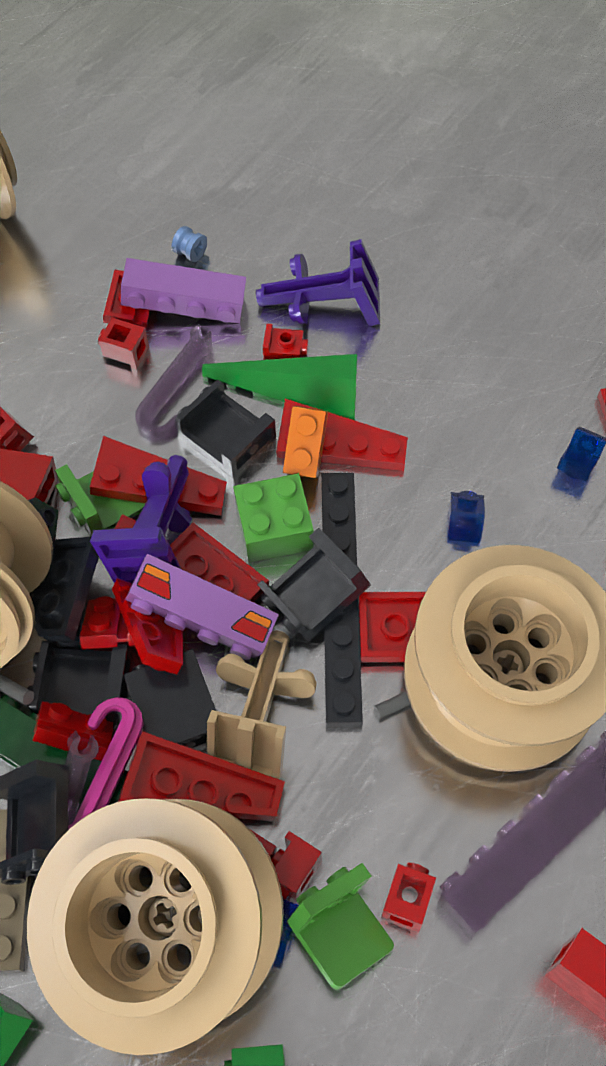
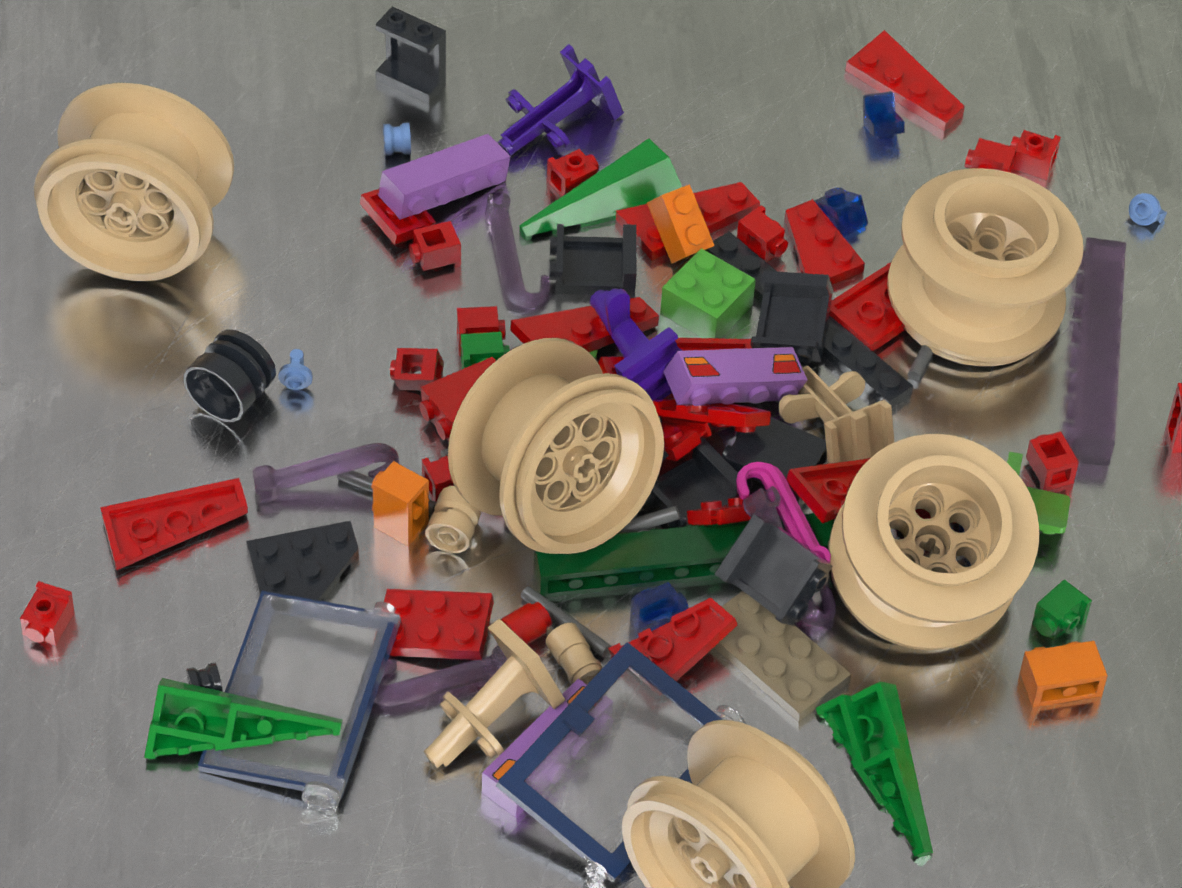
camera: 45 degrees left, 10 degrees down
none -> black panel [376,6,446,104]
none -> red brick [457,306,506,356]
none -> green brick [461,332,510,369]
none -> red brick [737,205,788,262]
none -> red wing [784,199,865,285]

